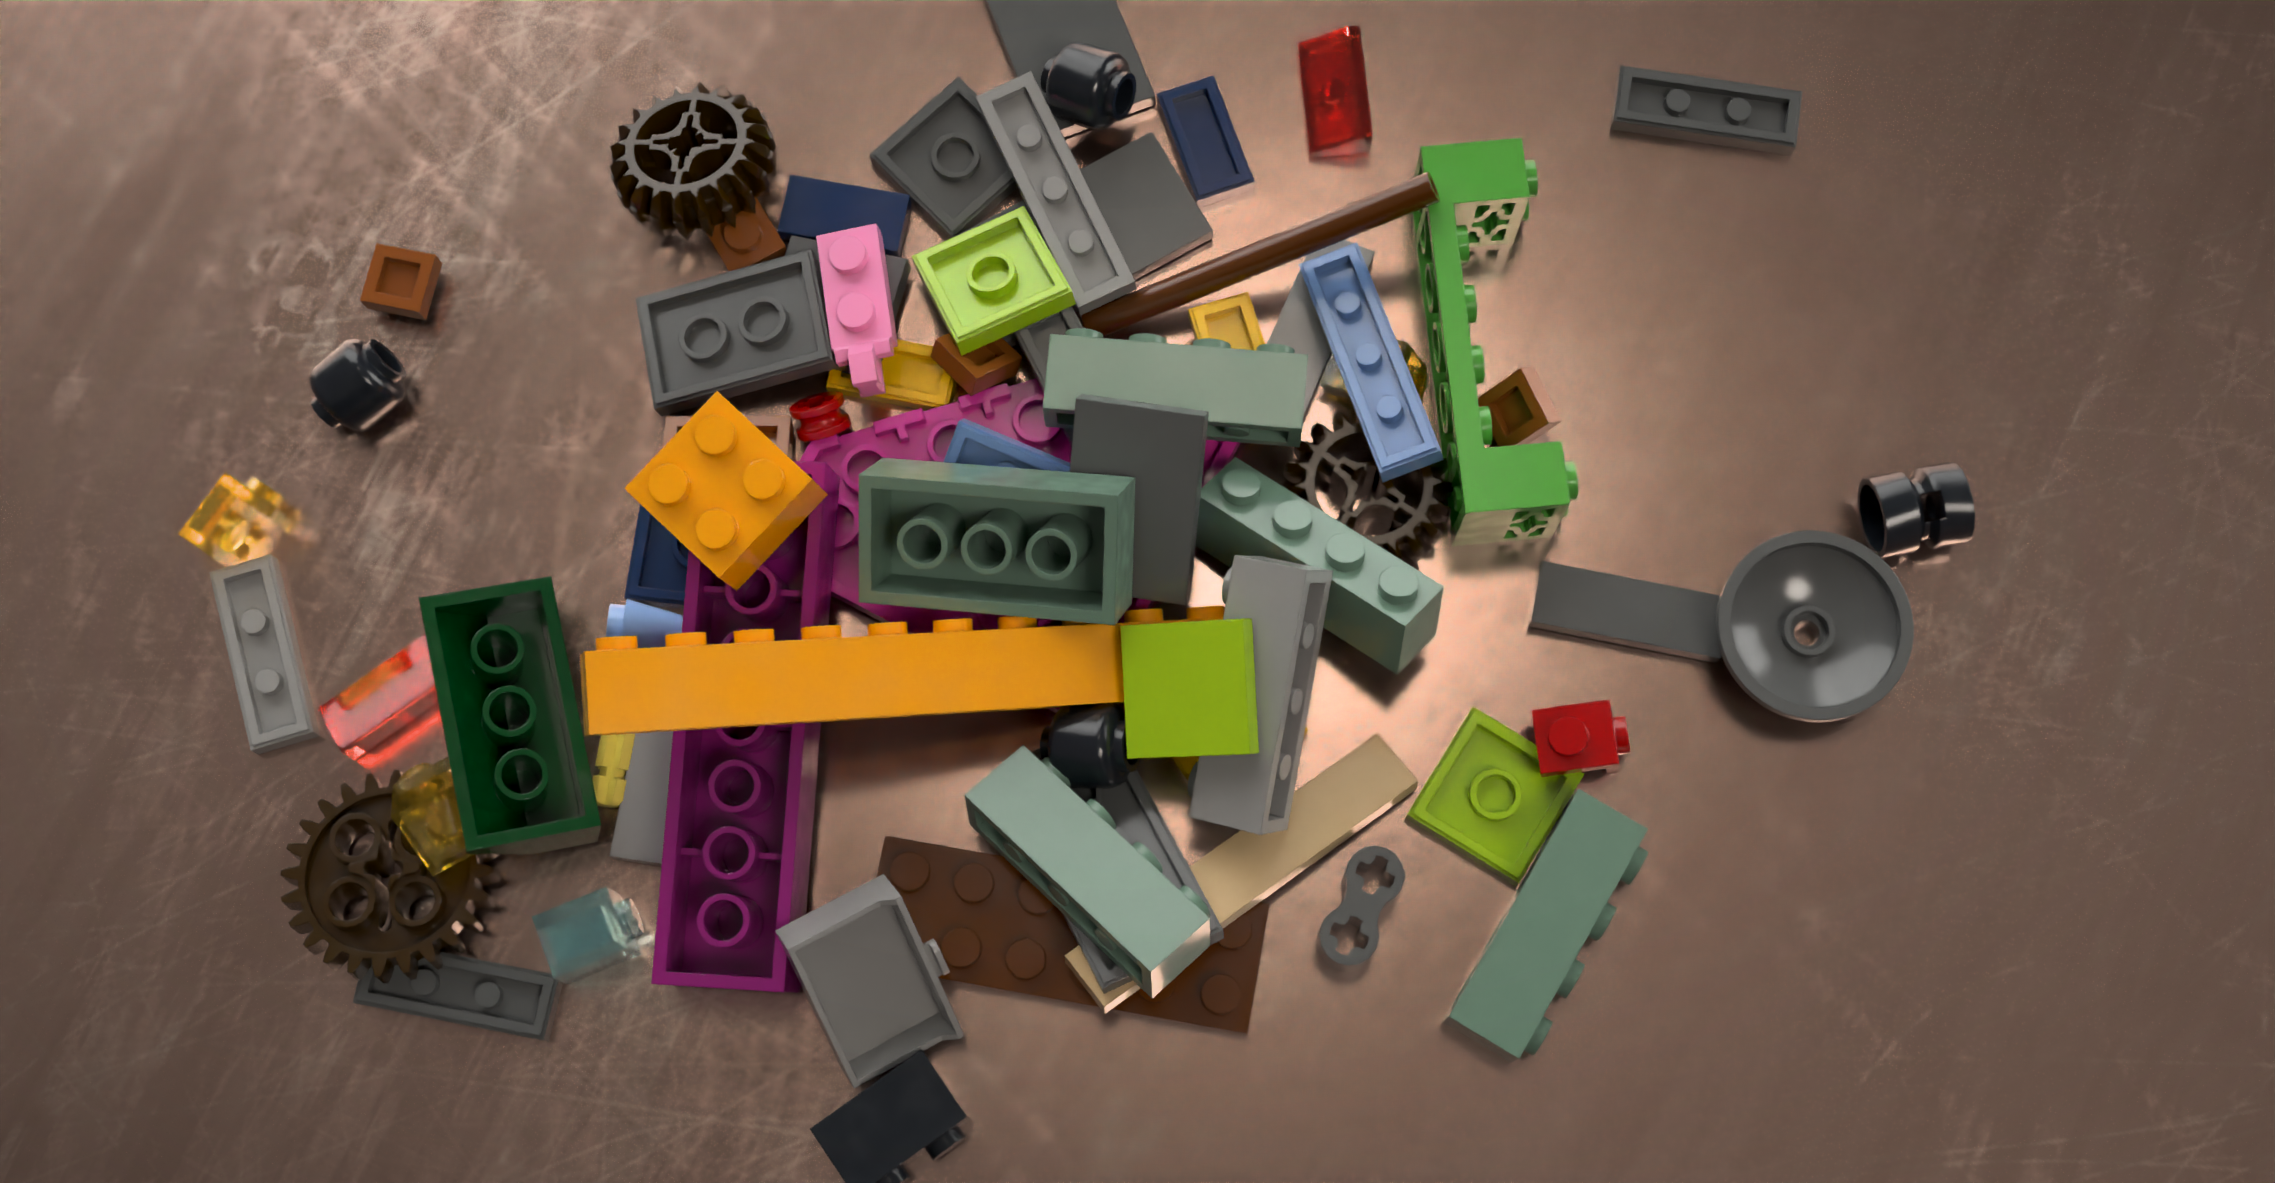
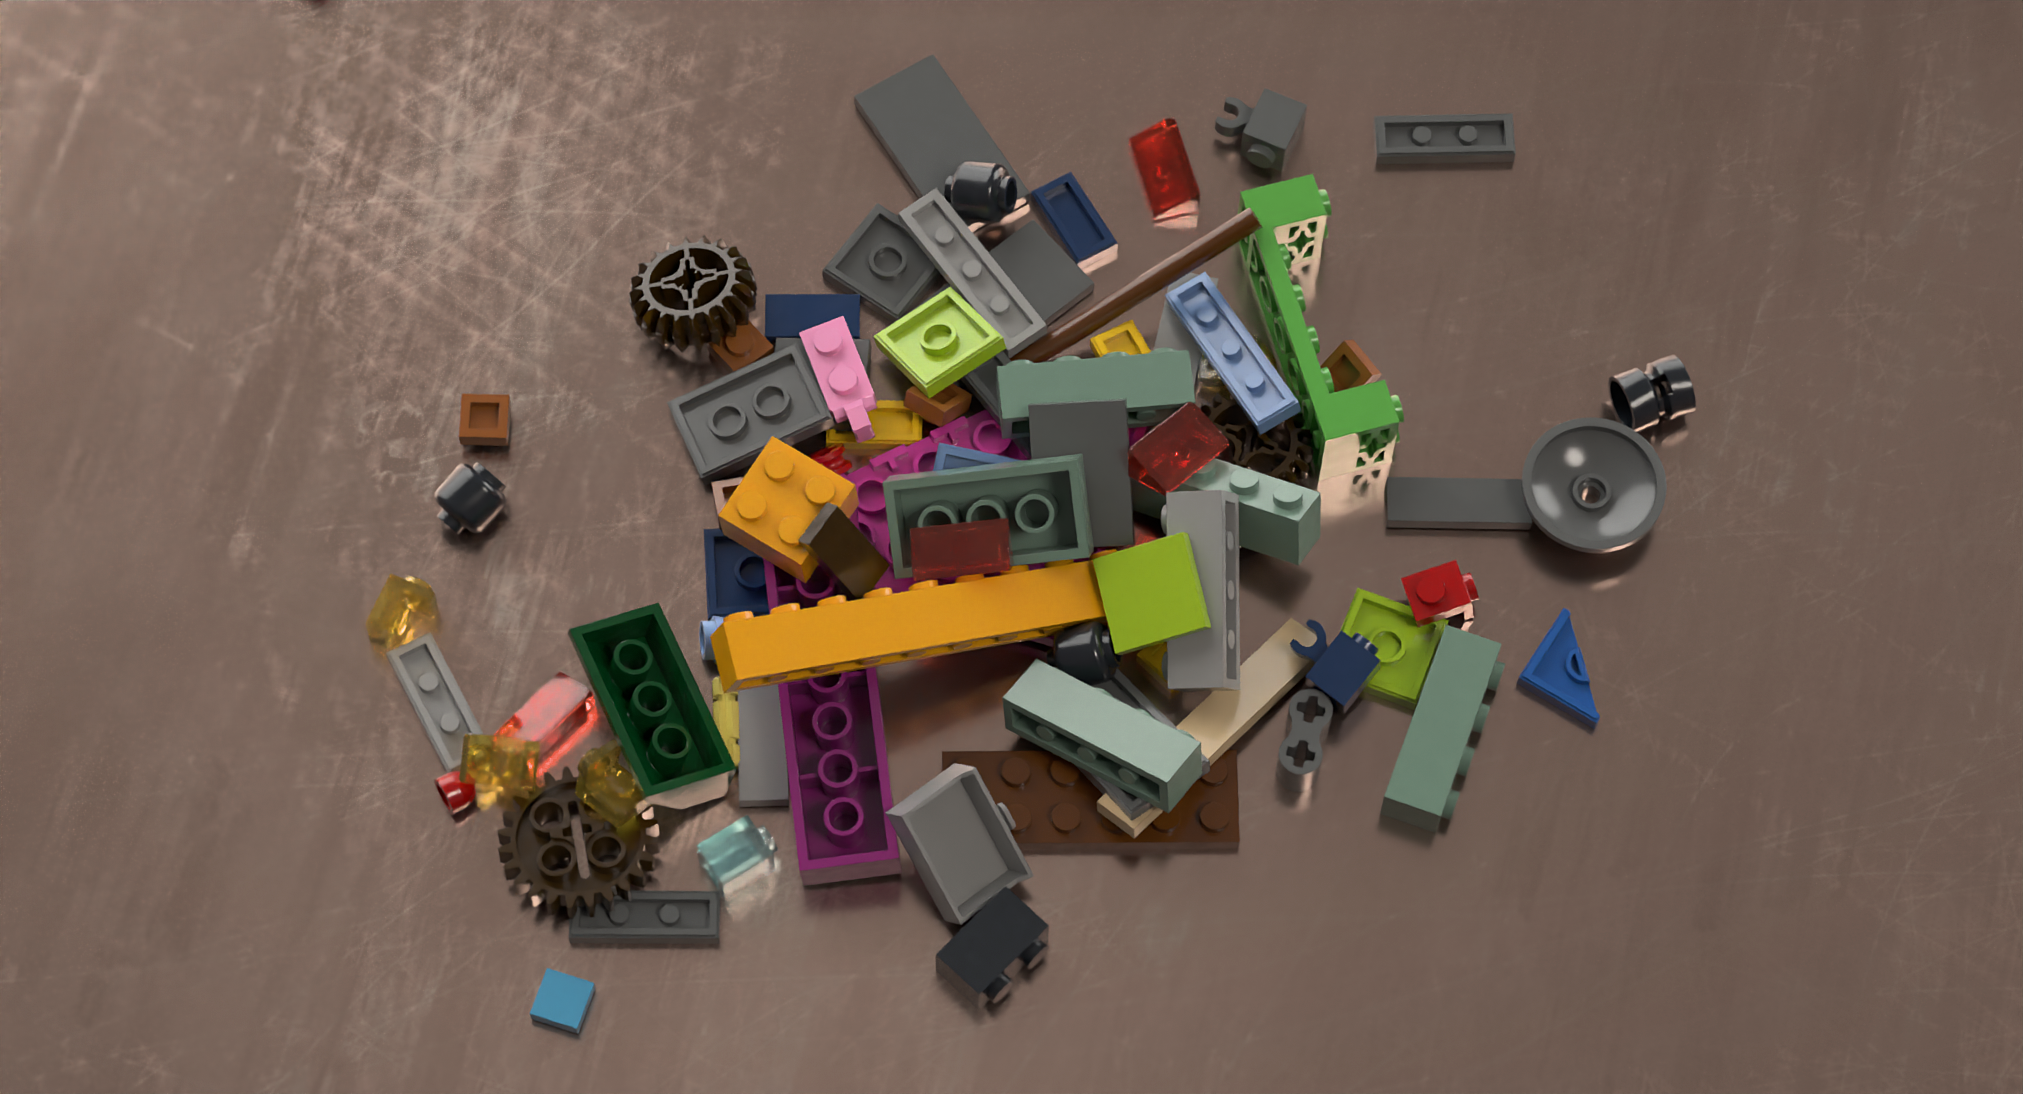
camera: 15 degrees left, 10 degrees down
none -> red hinge [434,771,476,815]
none -> clear yellow bracket [459,733,540,791]
none -> dark azure tile [530,968,596,1034]
none -> dark brown tile [798,502,890,600]
none -> clear red slope [910,517,1014,581]
none -> clear red slope [1128,402,1229,496]
none -> dark grey brick [1214,88,1307,172]
none -> dark blue brick [1290,619,1381,714]
none -> blue tile [1517,608,1600,729]

